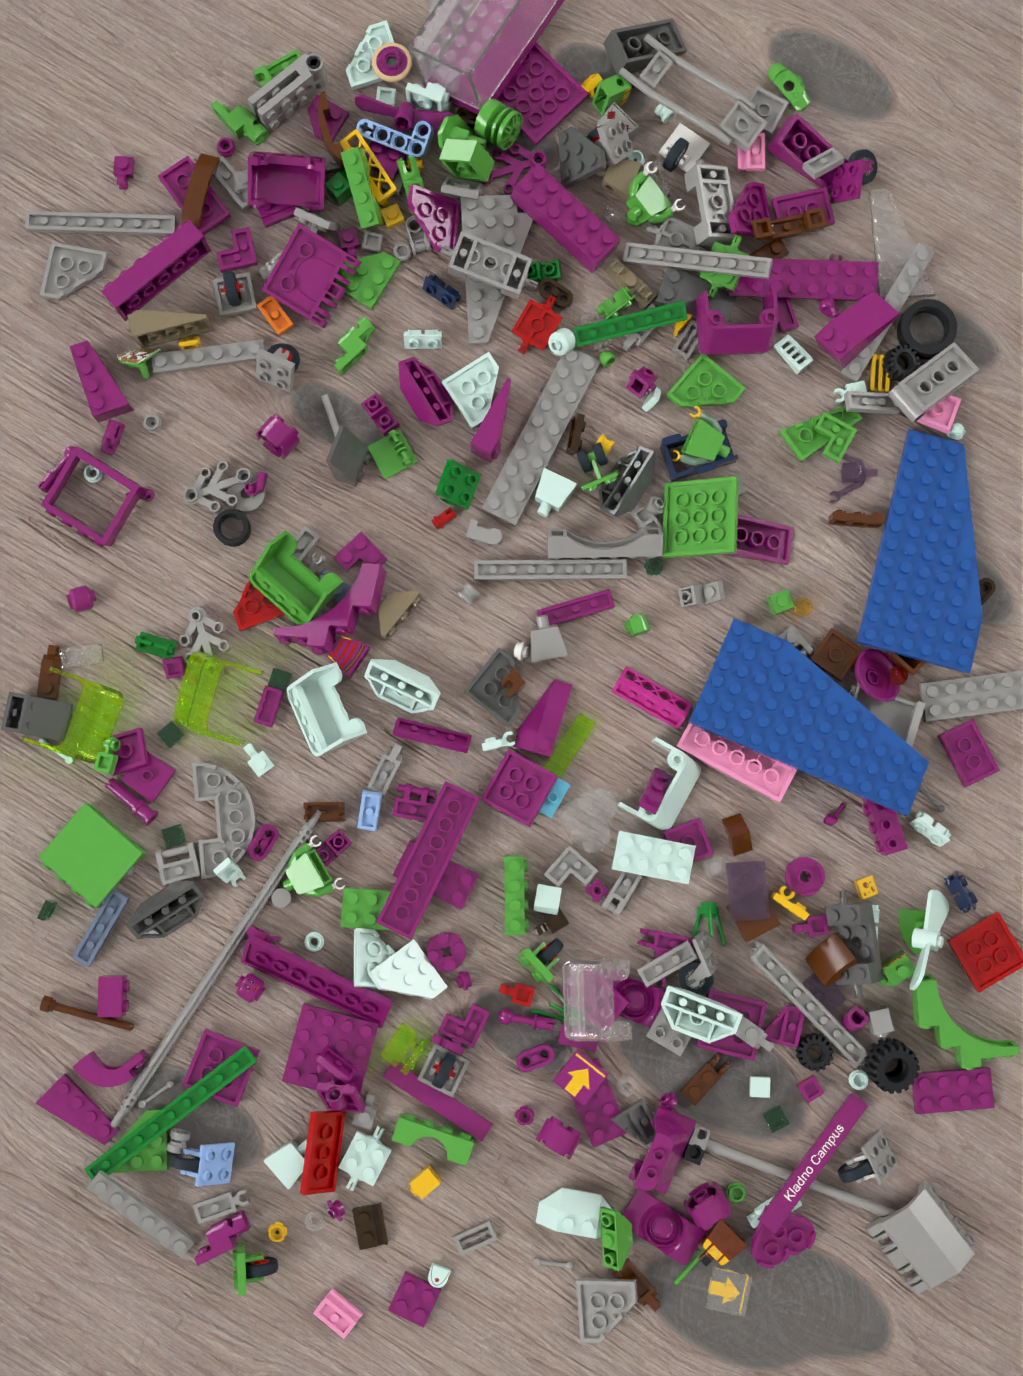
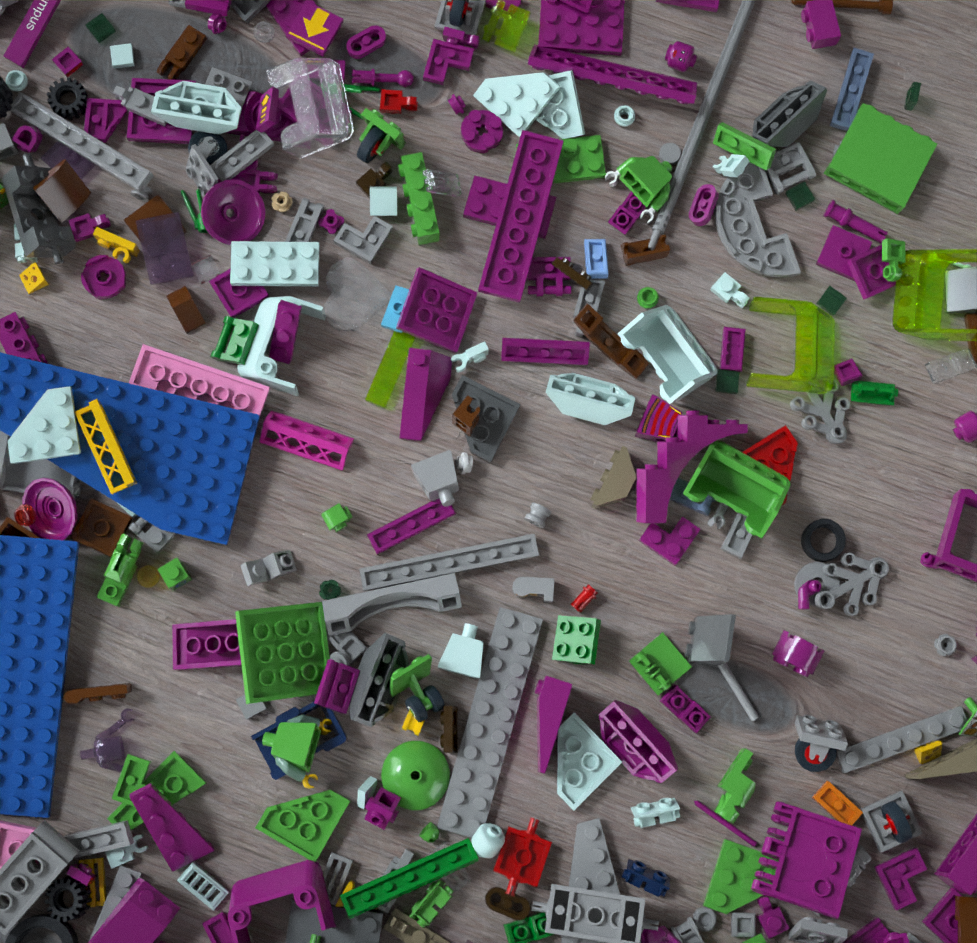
camera: 165 degrees right, 5 degrees down
magenta plate [246,925,282,944] -> none
magenta hand [823,803,846,826] -> none
none -> light aqua plate [8,386,81,464]
none -> magenta plate [67,863,97,886]
none -> yellow fence [74,399,137,495]
none -> bright green plate [96,534,143,607]
none -> magenta wing [130,783,215,872]
none -> magenta dish [201,179,265,245]
none -> green plate [210,316,259,365]
none -> magenta tile [256,86,279,133]
none -> tan plate [271,192,293,212]
none -> magenta plate [314,659,360,714]
none -> bright green dish [381,741,450,810]
none -> clear tile [423,169,462,197]
none -> dark brown plate [552,257,593,291]
none -> reddish brown slope [573,304,650,379]
none -> bright green plate [637,287,659,309]
none -> magenta axle [694,800,757,847]
none -> bright green plate [713,122,776,170]

